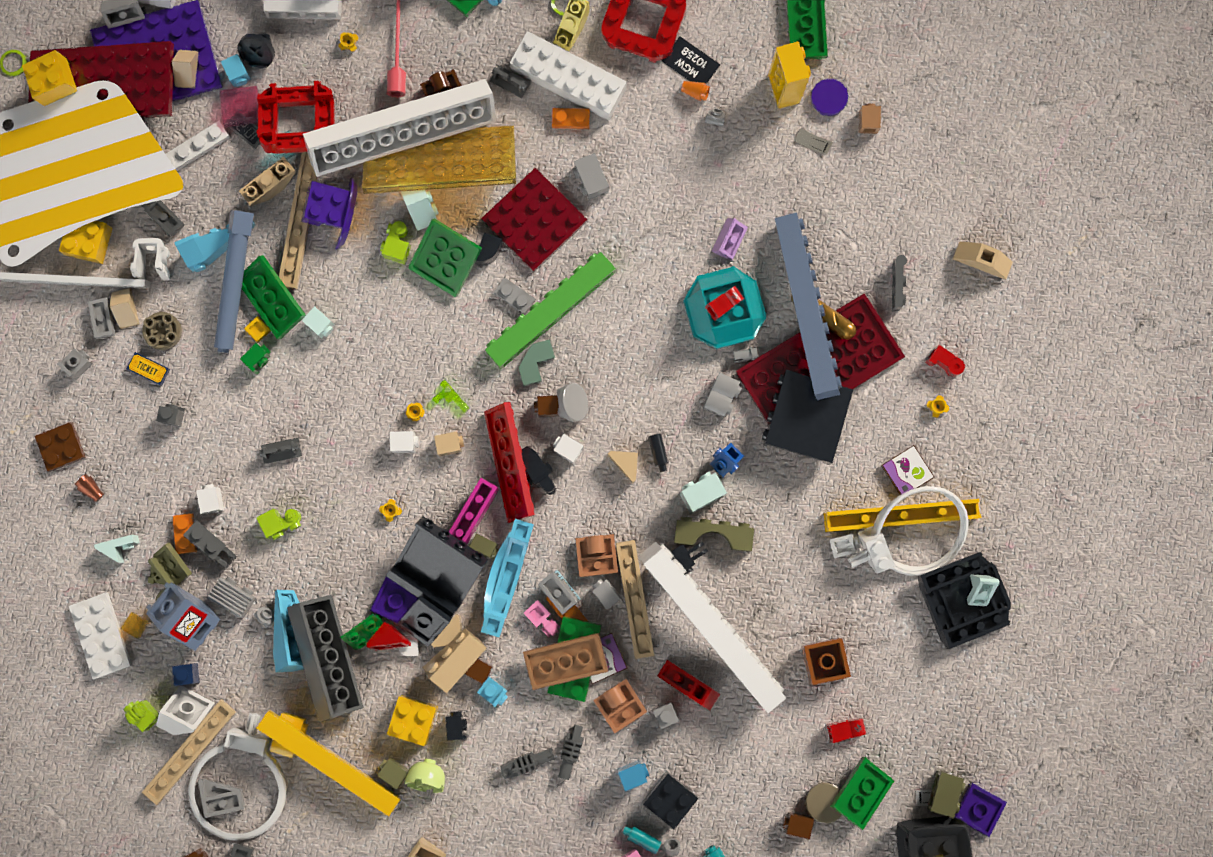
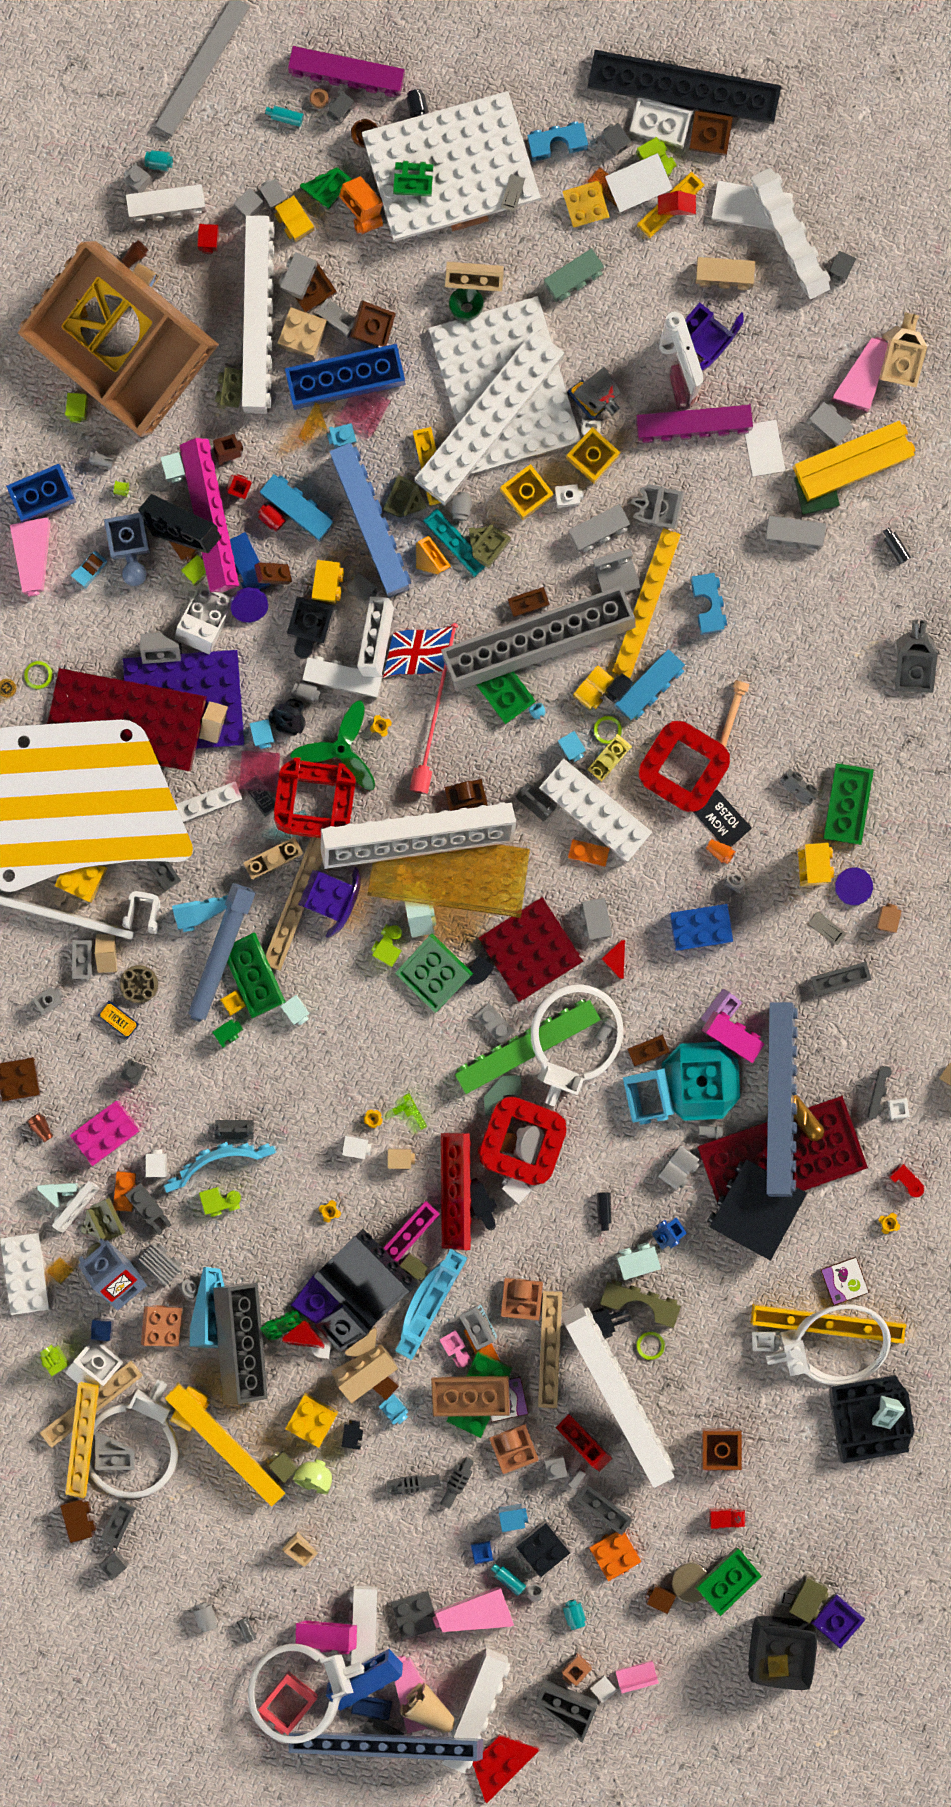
camera: 10 degrees right, 5 degrees up
yellow brick [22,50,77,106] -> none
light grey brick [592,579,622,609] -> none
tan slope [608,451,638,484] -> none
red leg [705,286,744,321] -> none
none -> white plate [52,1181,100,1233]
none -> yellow plate [65,1382,99,1498]
none -> dark pink brick [70,1100,141,1166]
none -> nougat plate [141,1305,182,1347]
none -> medium azure piece [164,1142,276,1193]
none -> light grey brick [291,681,321,704]
none -> green piece [291,700,375,790]
none -> blue tile [471,1540,493,1564]
none -> red plate [478,1097,567,1185]
none -> white brick [530,985,623,1106]
none -> medium azure brick [557,731,586,762]
none -> light grey tile [568,1467,586,1489]
none -> dark grey hinge [576,1484,634,1535]
none -> orange plate [589,1531,641,1582]
none -> light grey pin [594,1017,616,1042]
none -> red slope [601,940,625,979]
none -> medium azure window [623,1068,675,1125]
none -> reddish brown plate [627,1034,670,1067]
none -> lime piece [637,1332,665,1360]
none -> blue brick [669,904,733,951]
none -> dark pink brick [701,1011,765,1063]
none -> dark grey hinge [781,769,819,806]
none -> dark grey plate [811,962,872,996]
none -> white tile [887,1098,910,1120]

